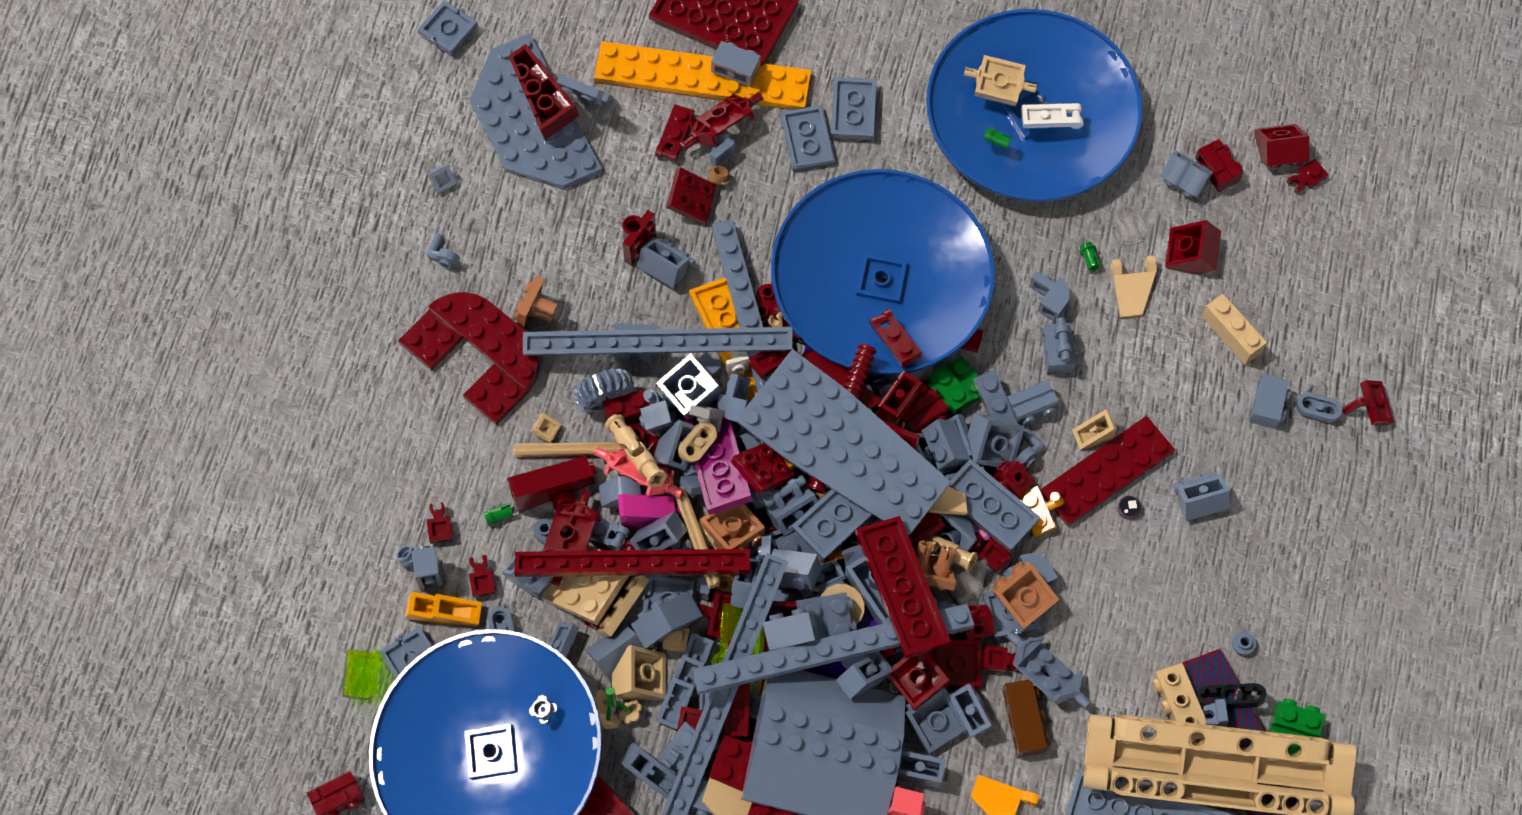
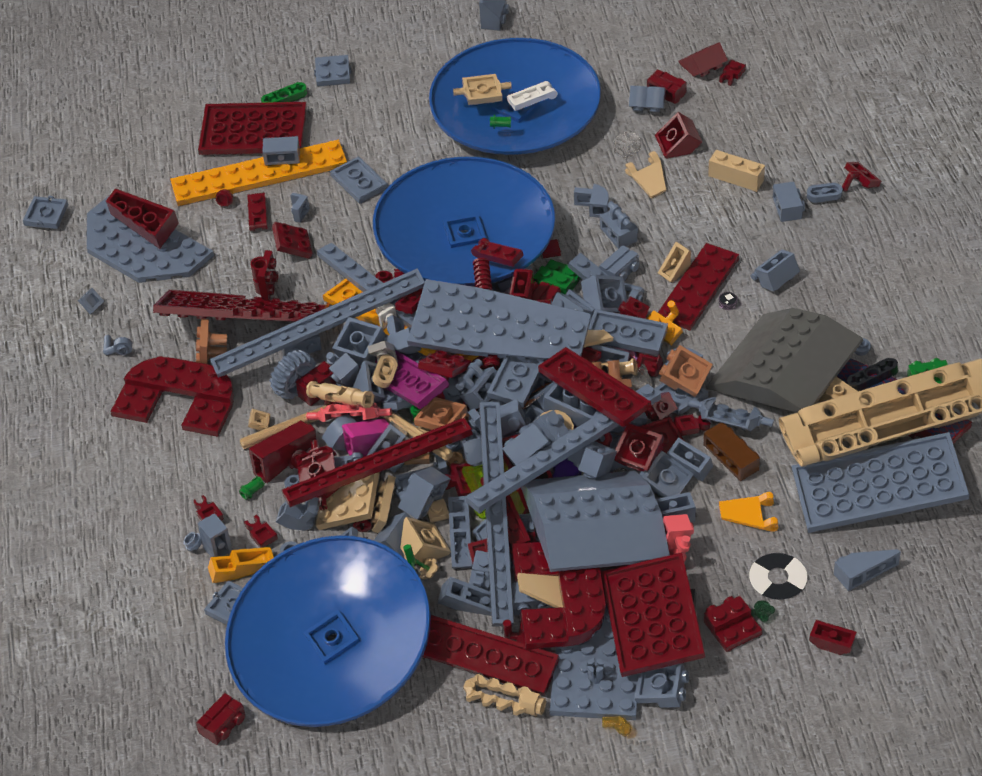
camera: 20 degrees left, 20 degrees down
clear neon green bracket [342,649,383,701] -> none
plate [529,695,558,724] -> none
sand blue plate [557,74,614,106] -> none
sand blue brick [637,237,696,288] -> none
dark red plate [681,92,763,150] -> none
medium nougat plate [708,166,729,186] -> none
sand blue plate [830,77,876,140] -> none
green pin [1079,242,1102,272] -> none
sand blue tile [1203,699,1228,727] -> none
none -> dark red wing [153,290,331,321]
none -> dark red plate [216,189,233,207]
none -> dark grey slope [706,308,863,413]

